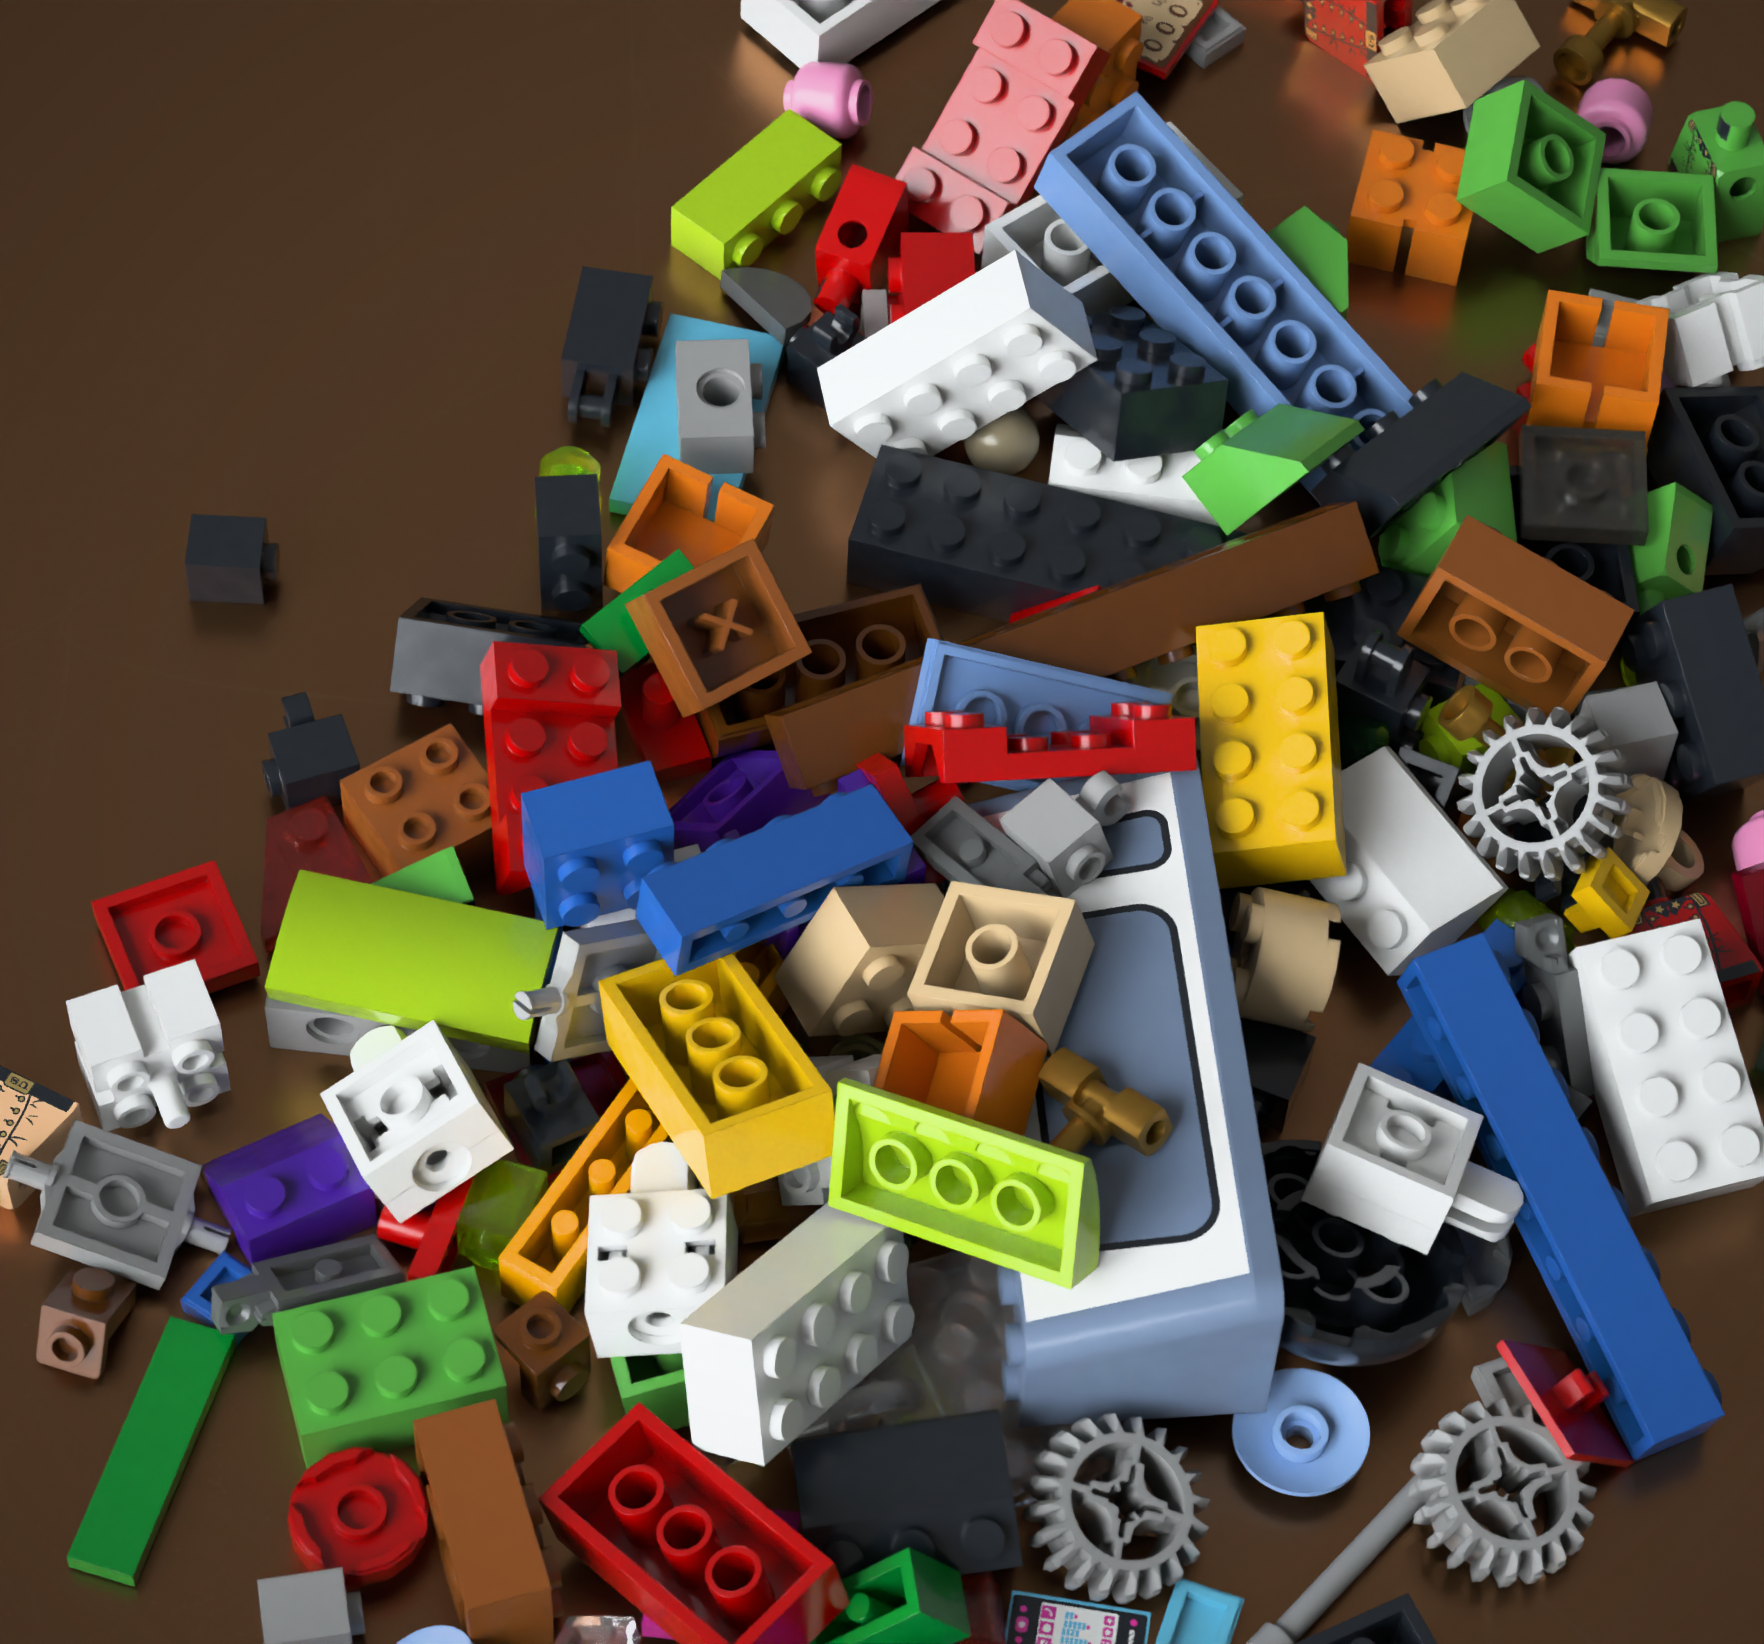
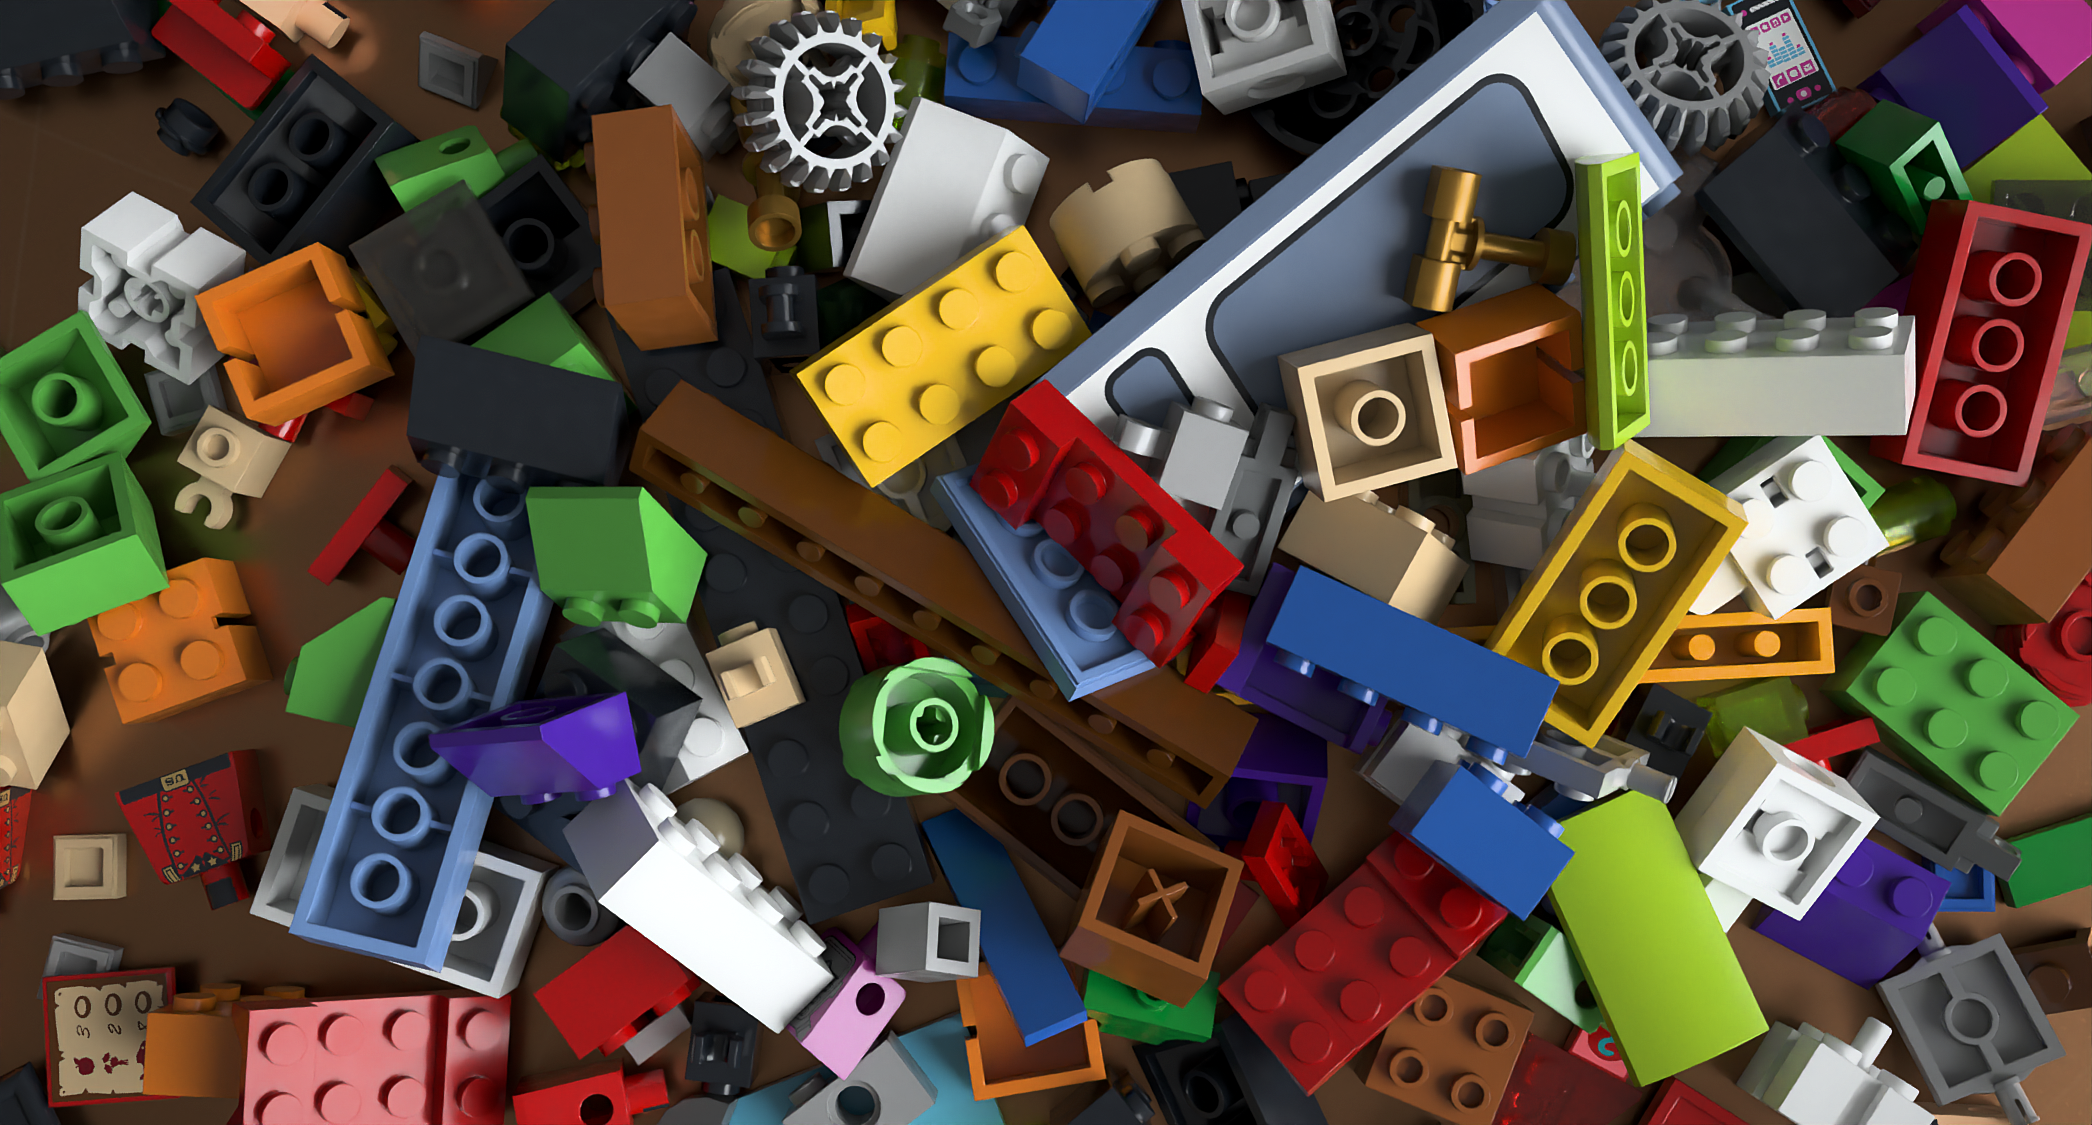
camera: 120 degrees left, 30 degrees up
none -> tan tile [53,833,127,900]
none -> red torso [114,749,272,911]
none -> tan brick [175,405,292,530]
none -> red tile [307,464,416,586]
none -> dark purple slope [428,691,641,805]
none -> tan brick [705,621,806,729]
none -> torso [785,920,906,1081]
none -> bright green brick [839,657,994,797]
none -> light grey brick [875,901,981,983]
none -> blue tile [921,808,1087,1047]
none -> red tile [1223,800,1329,928]
none -> clear neon green brick [1868,475,1956,558]

